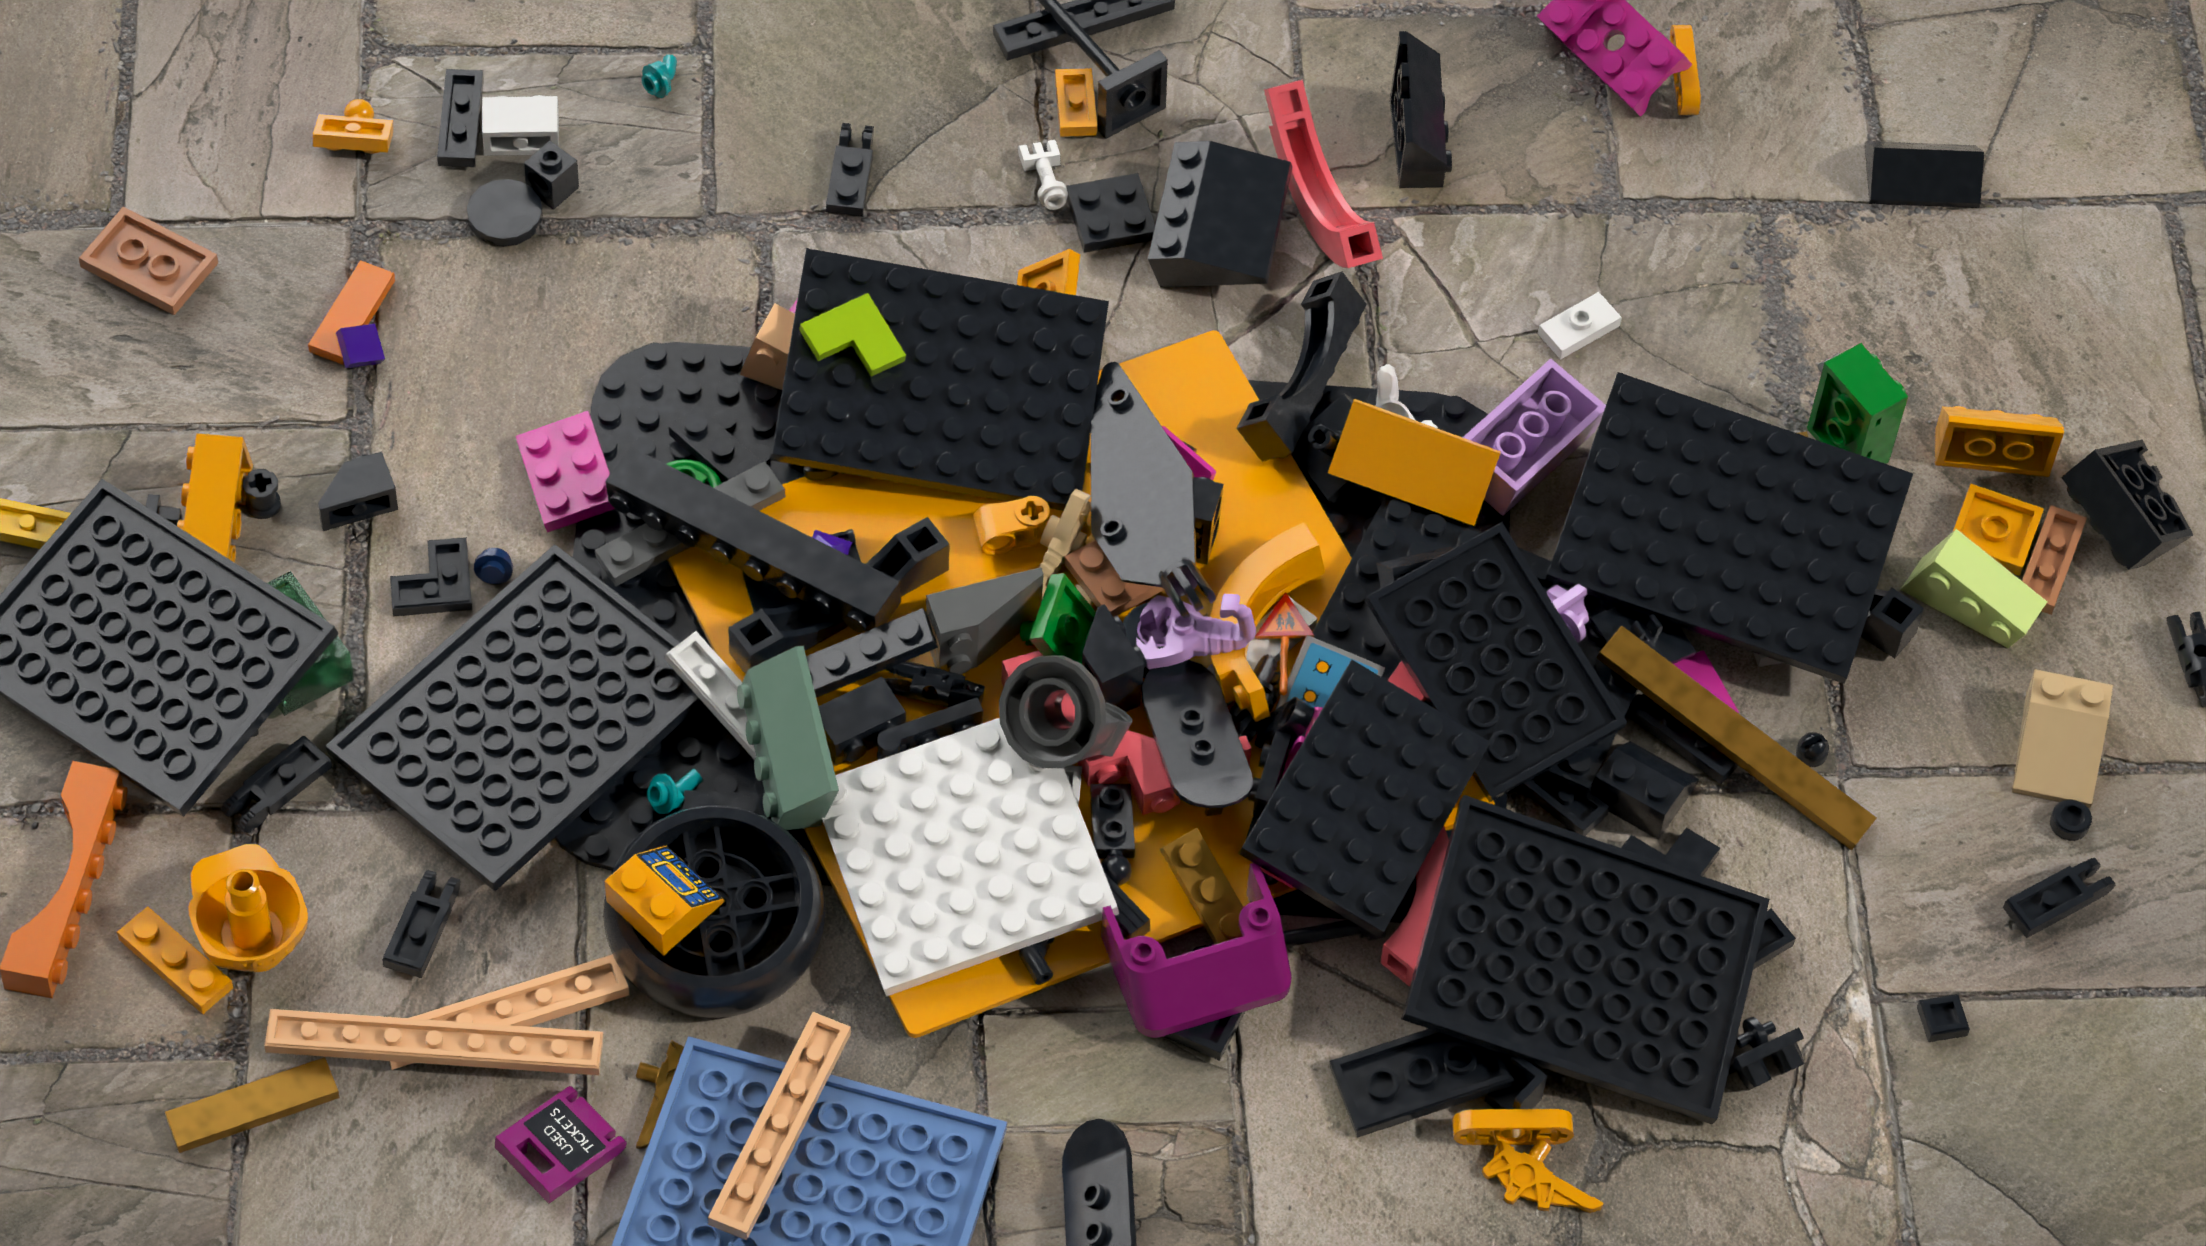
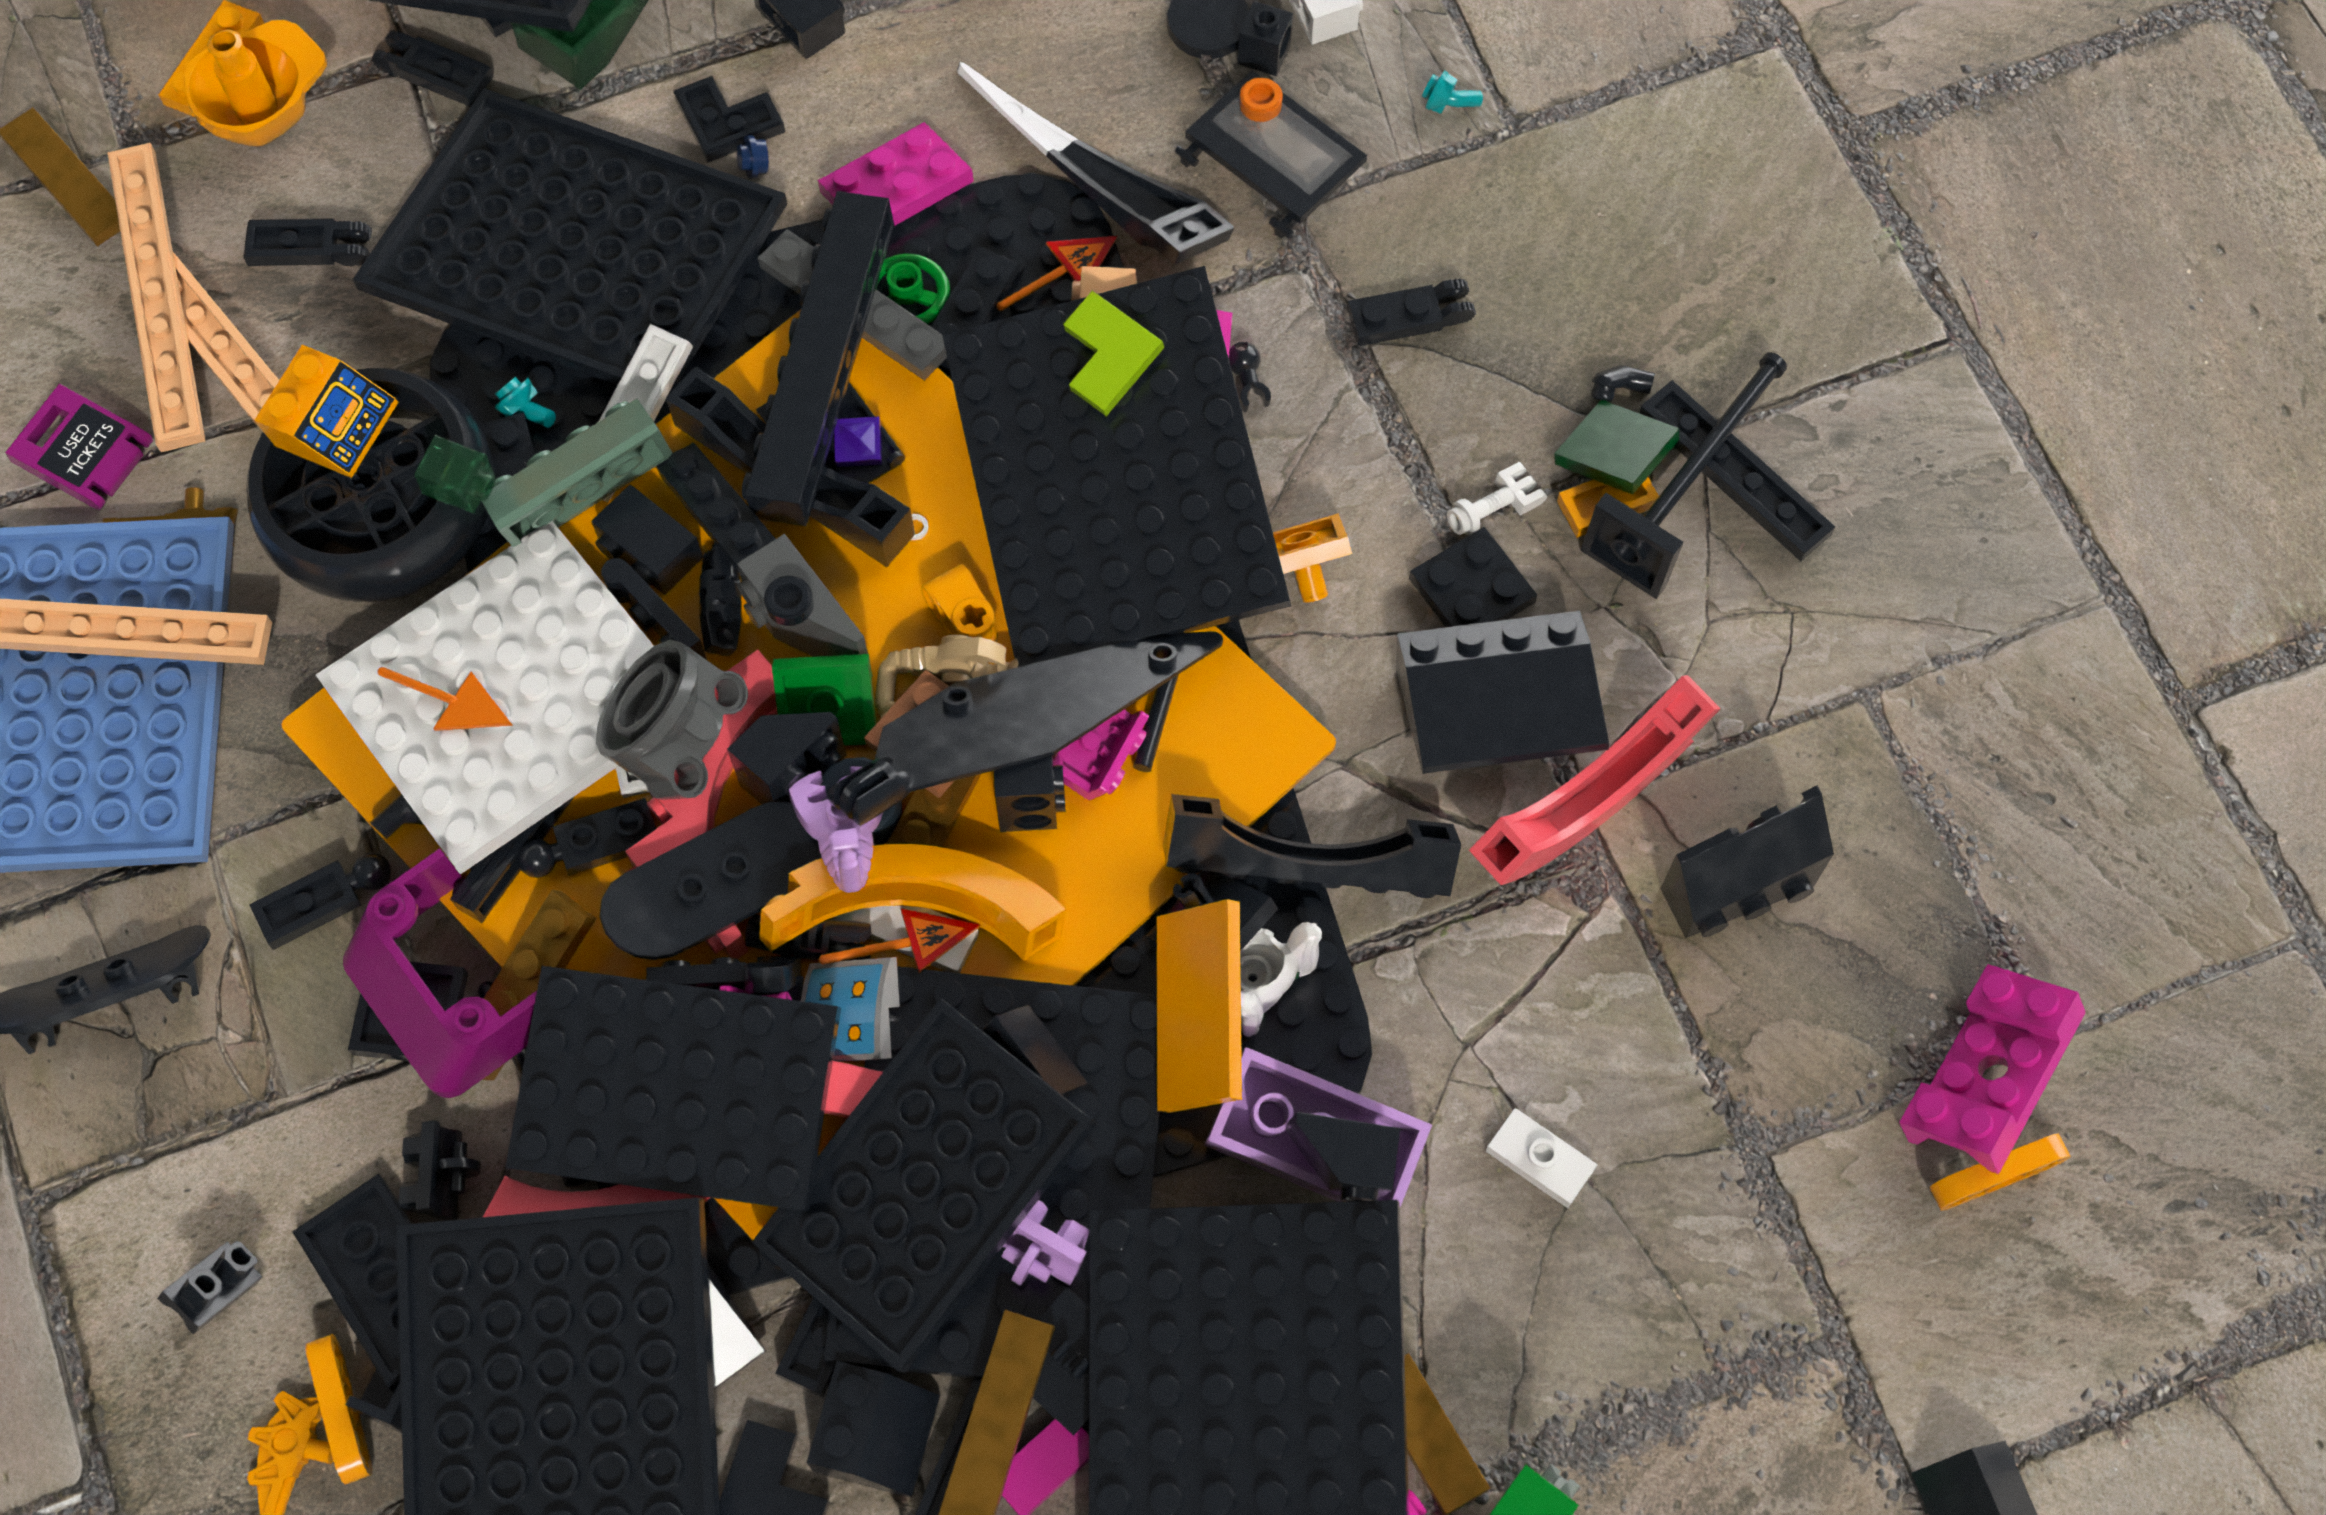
camera: 75 degrees right, 10 degrees up
none -> black hips [157,1241,263,1335]
none -> black plate [249,852,391,950]
none -> orange piece [377,667,513,731]
none -> black hips [398,1120,481,1221]
none -> clear green brick [414,435,495,514]
none -> black tile [764,576,814,626]
none -> black plate [957,62,1235,265]
none -> piece [997,236,1117,311]
none -> piece [1174,70,1367,239]
none -> orange tile [1239,78,1283,122]
none -> black slope [1286,1112,1401,1202]
none -> tile [1554,400,1679,495]
none -> black arm [1591,365,1655,402]

